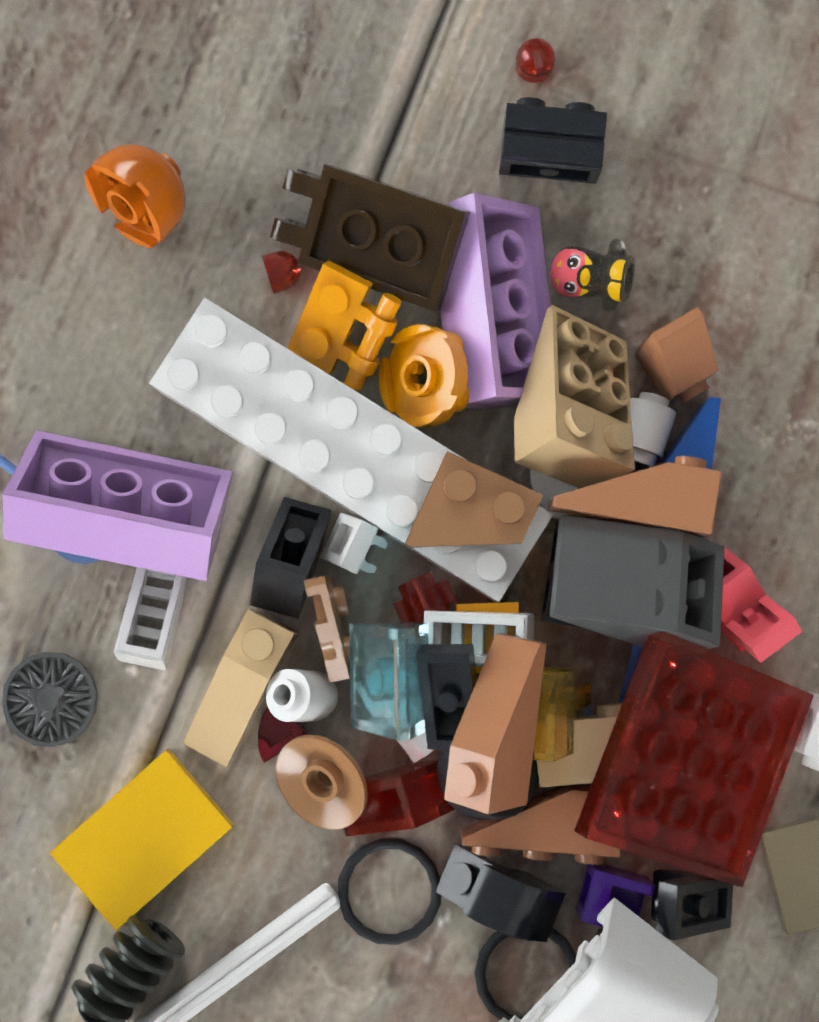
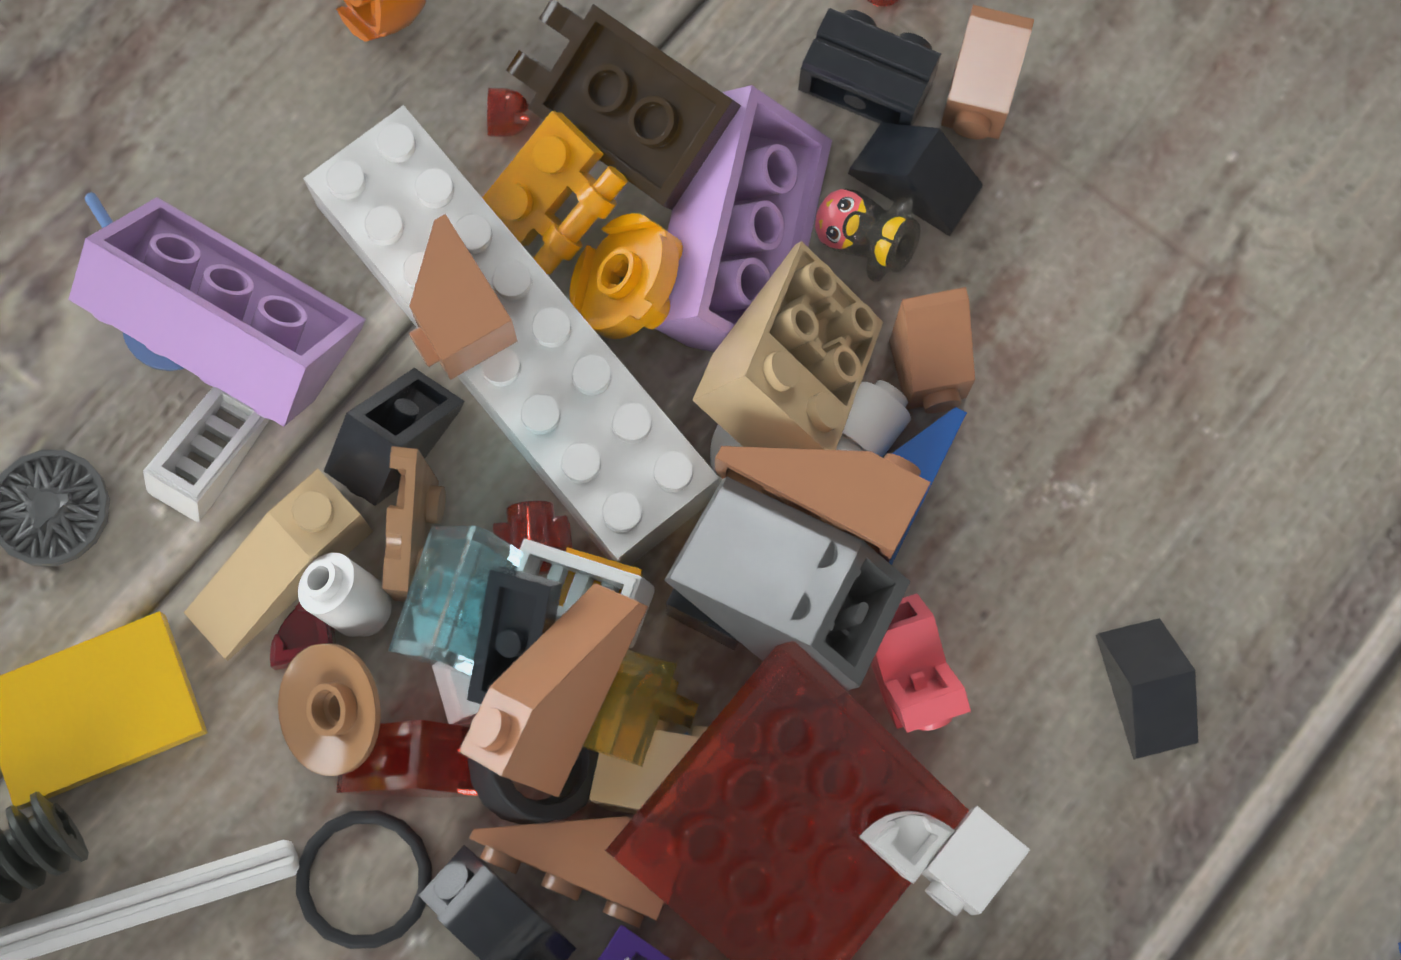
camera: 15 degrees right, 10 degrees down
white tile [320,512,388,574] -> none
medium nougat wing [405,451,543,548] -> none
none -> nougat slope [409,214,518,380]
none -> black slope [848,123,983,236]
none -> white tile [859,811,955,884]
none -> slope [940,5,1034,140]

